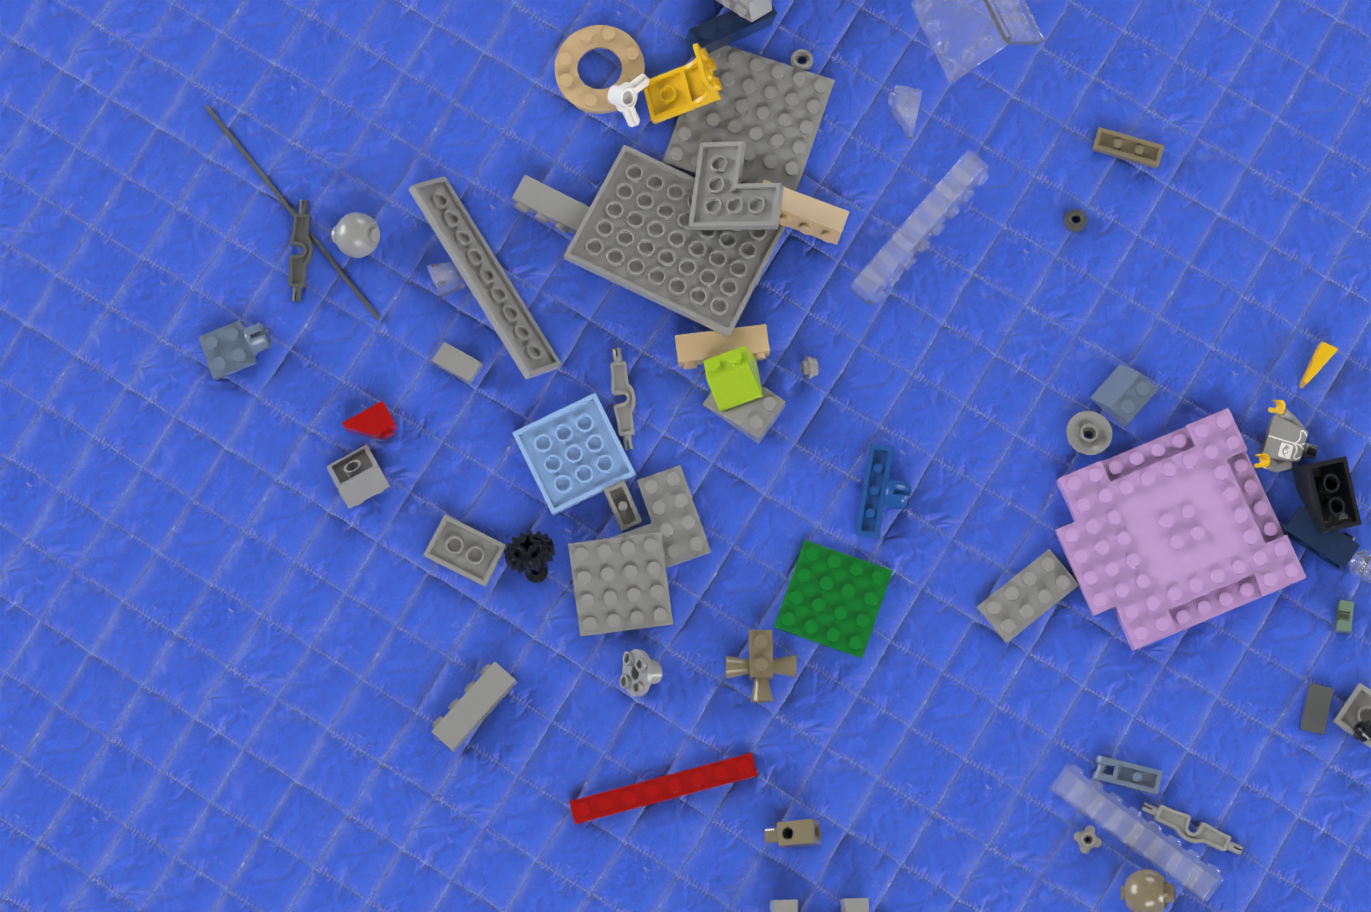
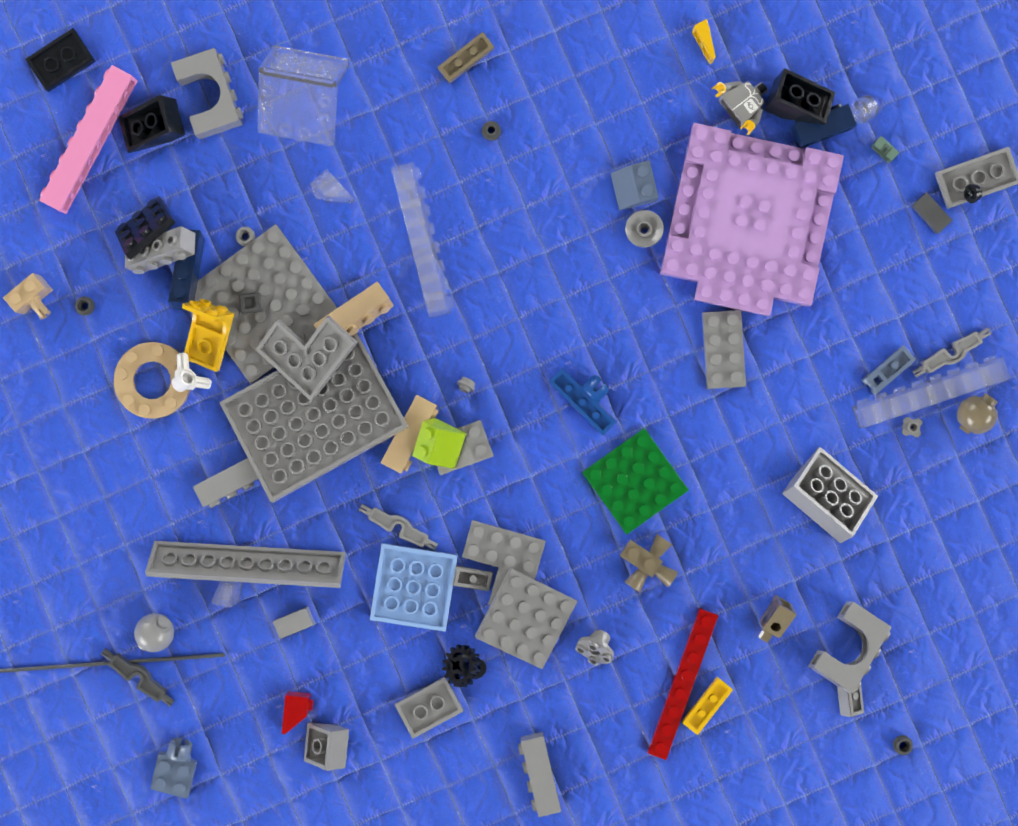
camera: 55 degrees left, 10 degrees up
none -> dark grey tile [239,292,262,314]
none -> yellow plate [681,677,733,735]
none -> light grey slope [782,447,878,543]

